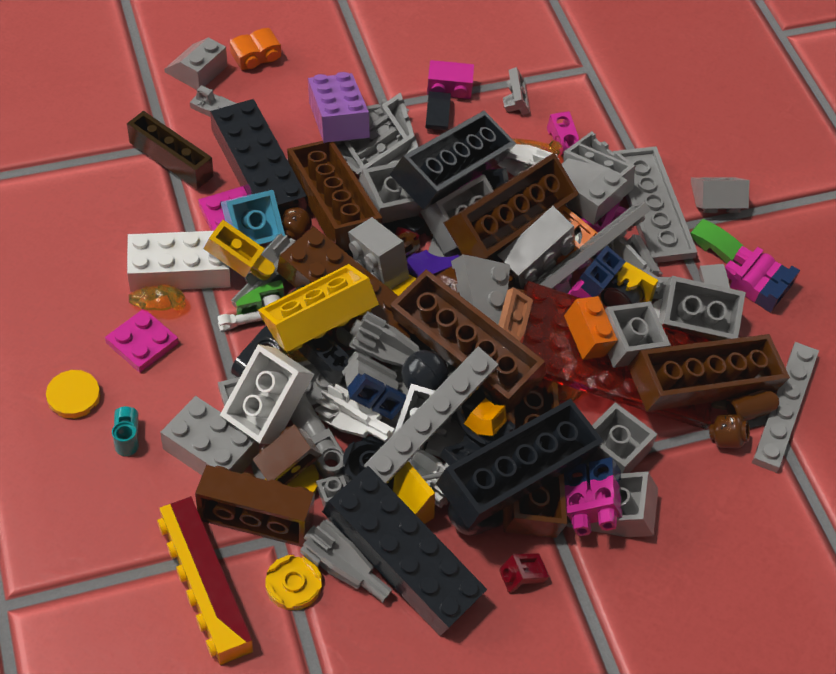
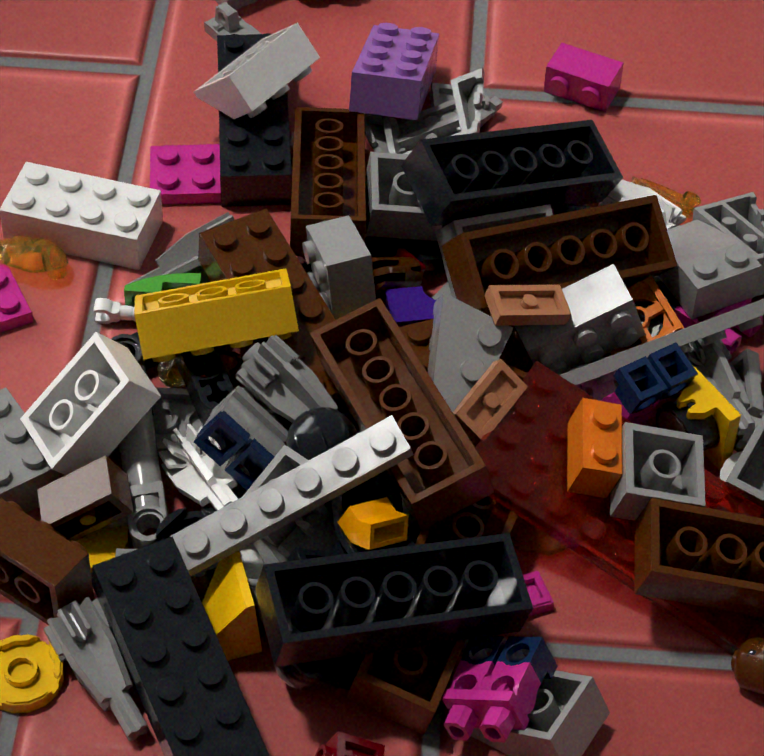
camera: 25 degrees right, 5 degrees down
dark brown brick [127,111,214,189] -> none
yellow brick [203,220,275,281] -> none
medium azure slope [221,190,285,245] -> none
reddish brown head [281,208,312,241] -> none
black slope [425,91,451,131] -> none
light grey hinge [503,67,530,115] -> none
dark pink leg [547,111,579,155] -> none
light grey brick [589,402,657,474] -> none
none -> white slope [194,22,320,119]
none -> nougat plate [484,285,572,326]

